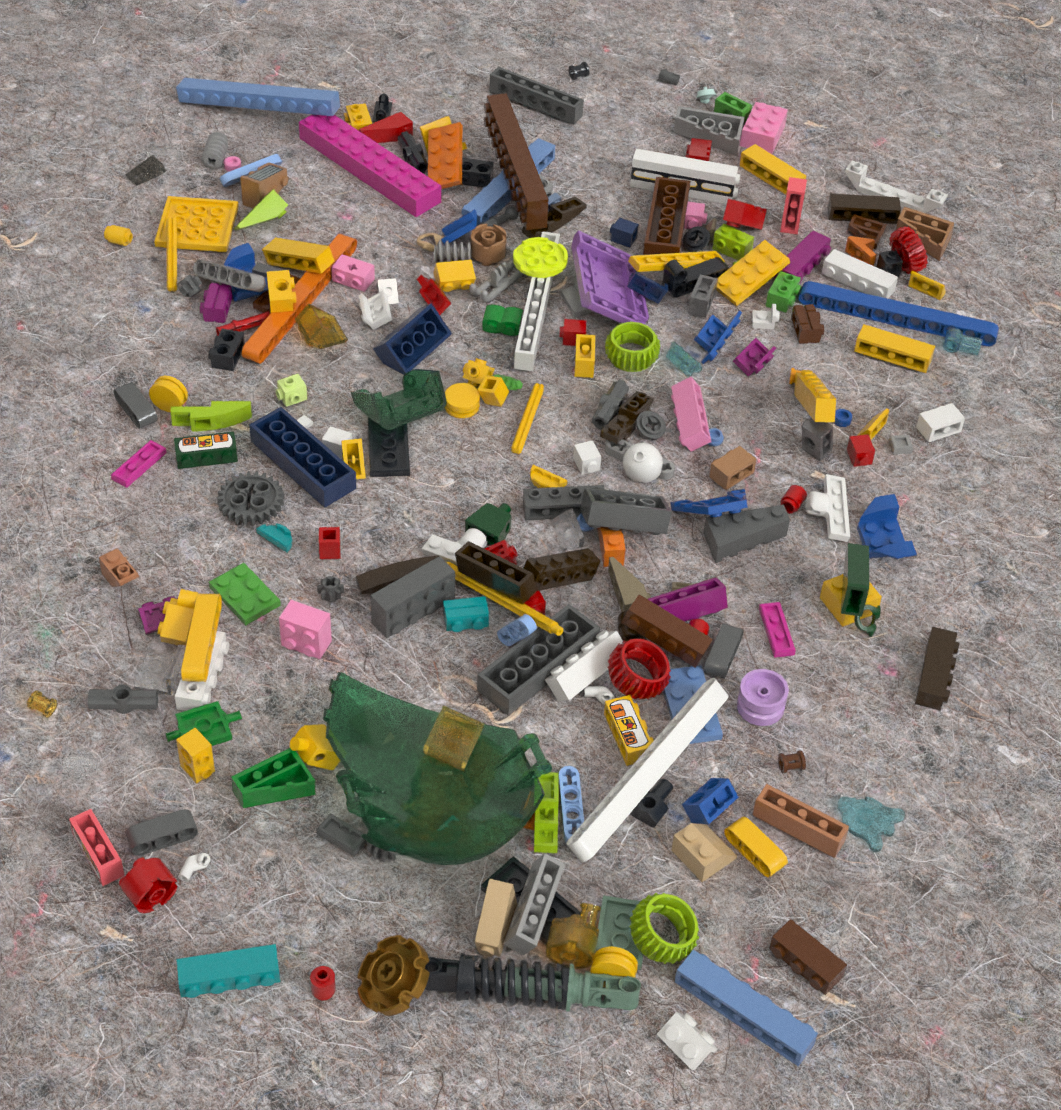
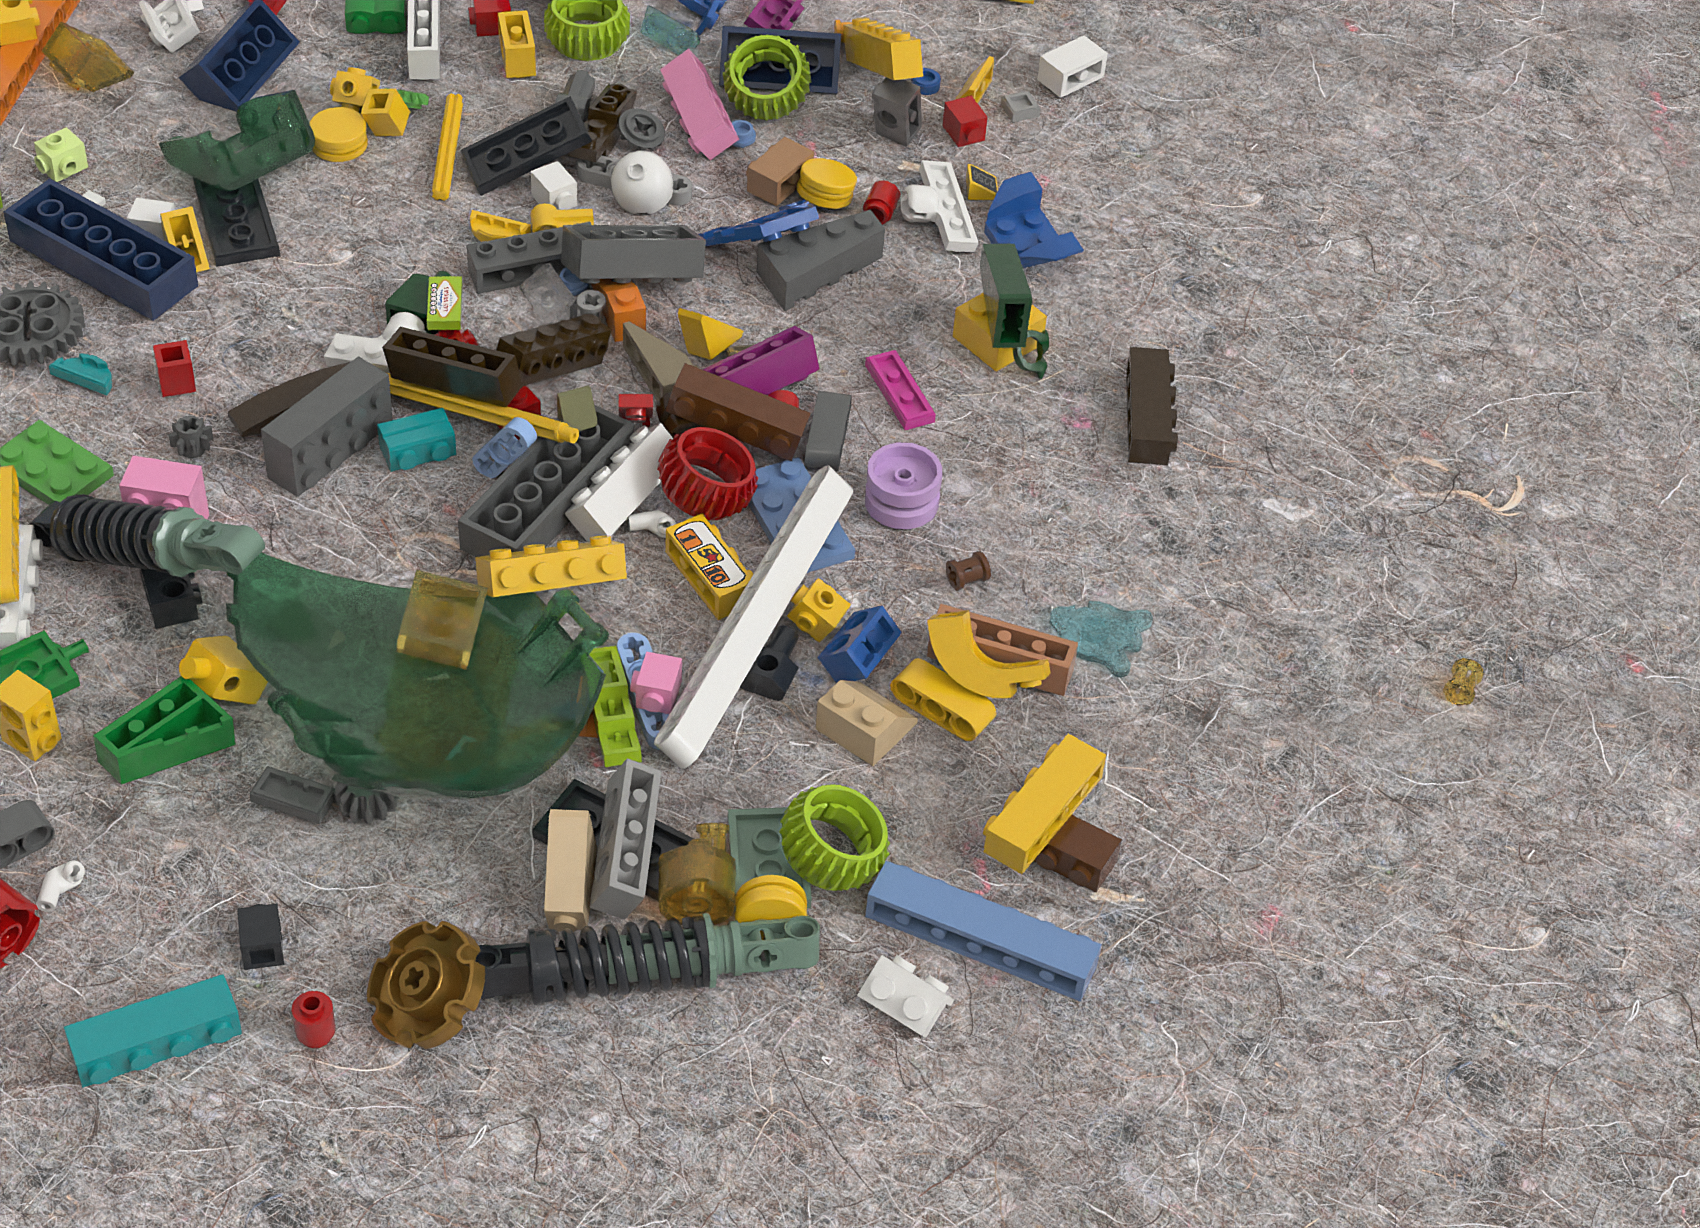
camera: 15 degrees left, 0 degrees up
none -> piece [28,494,265,577]
none -> black brick [139,569,203,629]
none -> black brick [237,904,284,970]
none -> tile [427,276,463,330]
none -> black tile [460,96,592,196]
none -> yellow brick [475,535,627,597]
none -> yellow piece [530,203,594,232]
none -> olive slope [557,385,597,431]
none -> light grey bush [577,290,606,325]
none -> red hinge [619,394,653,427]
none -> bright pink brick [630,651,682,714]
none -> yellow slope [678,308,744,360]
none -> dark blue slope [719,26,841,94]
none -> lime gear [723,35,811,121]
none -> yellow brick [787,578,851,643]
none -> yellow head [796,158,857,209]
none -> yellow arch [927,610,1050,698]
none -> yellow slope [966,164,998,200]
none -> yellow brick [983,733,1106,875]

